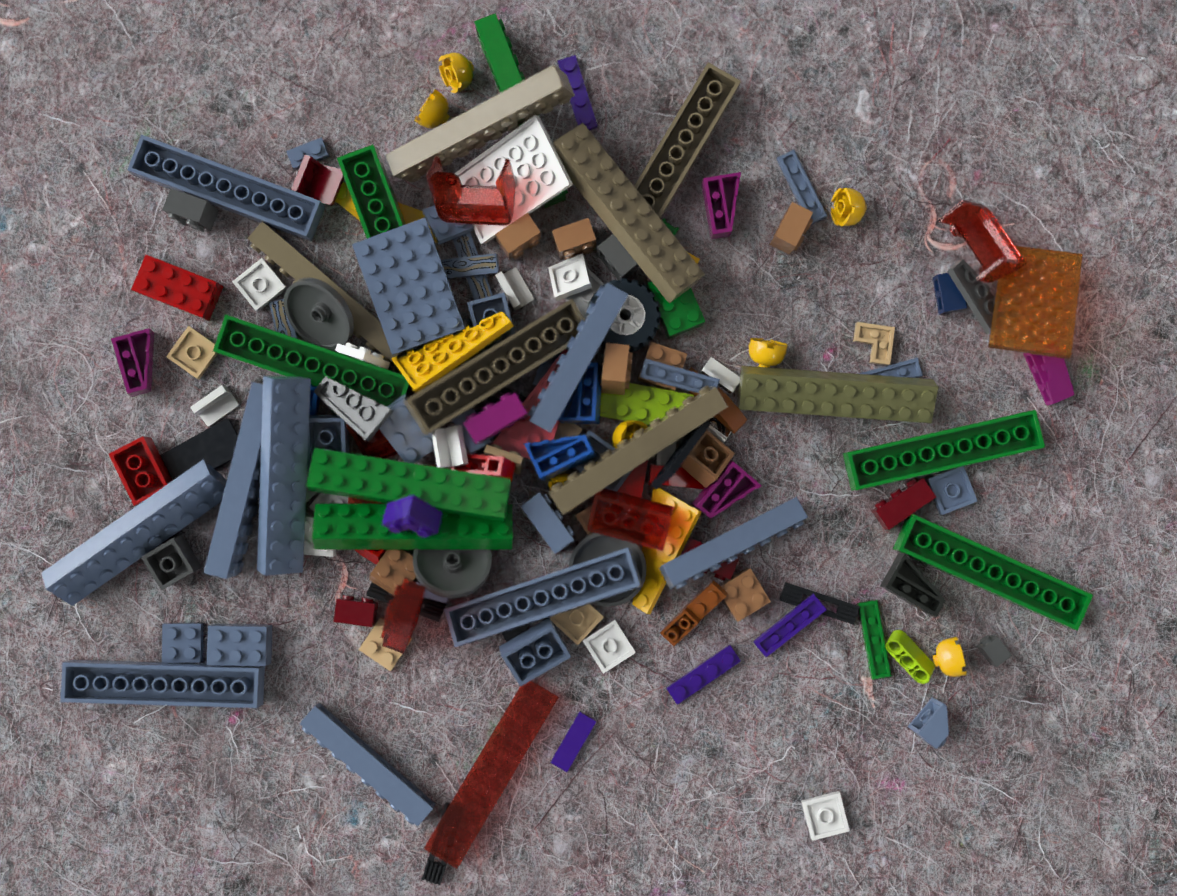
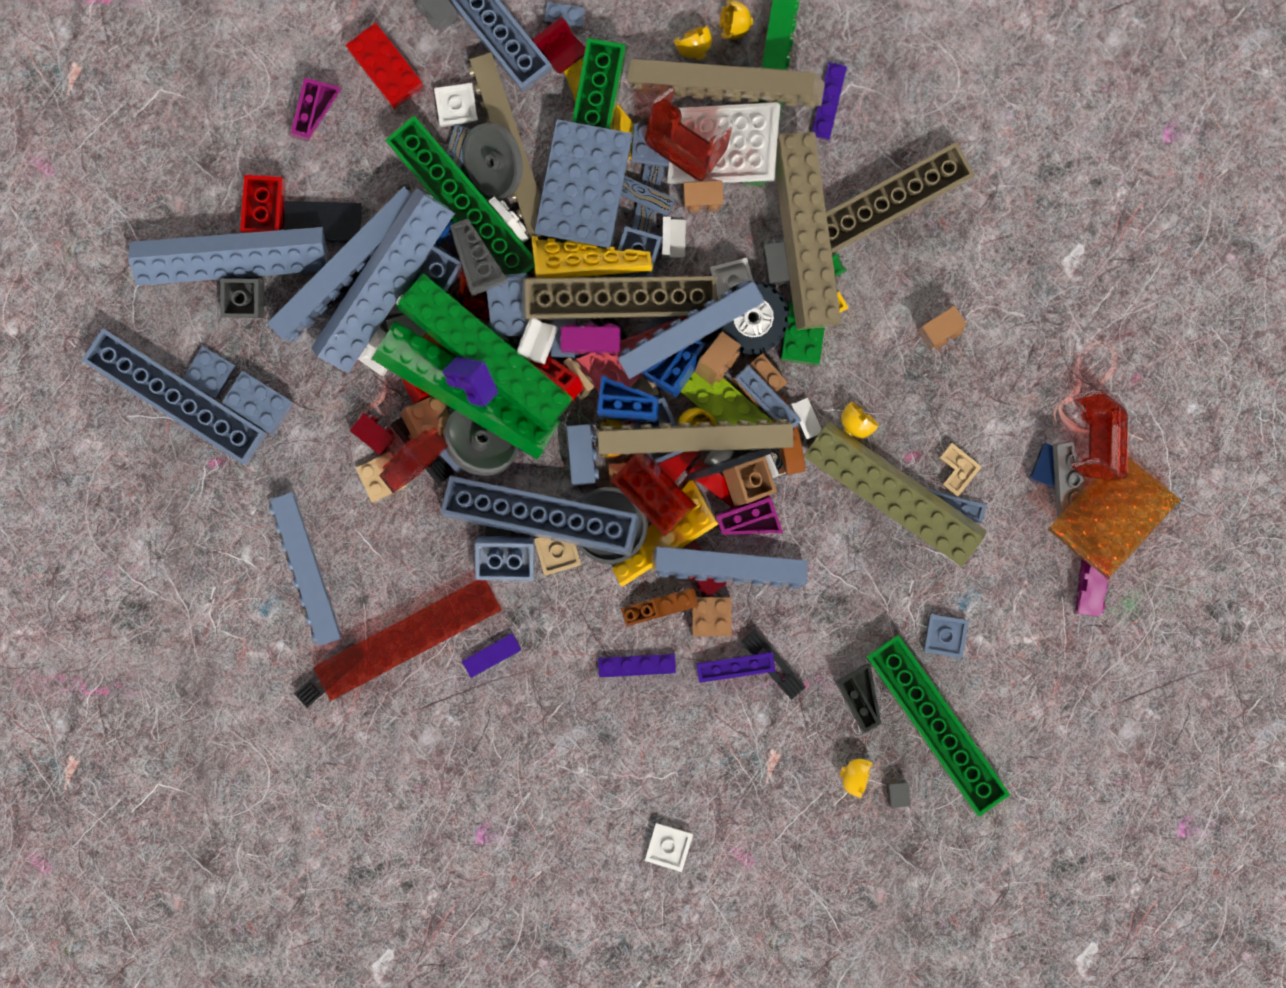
camera: 30 degrees right, 0 degrees up
tan plate [166,326,218,379] -> none
white panel [190,385,240,427] -> none
white plate [548,253,592,301] -> none
medium nougat brick [552,218,596,260] -> none
white plate [583,619,636,673] -> none
magenta wedge [701,172,741,239] -> none
sand blue tile [776,150,828,225] -> none
yellow cylinder [830,188,867,227] -> none
green brick [842,410,1045,491] -> none
green tile [857,600,892,680] -> none
dark red brick [871,477,936,530] -> none
lime beam [886,630,935,684] -> none
sand blue slope [908,697,949,749] -> none

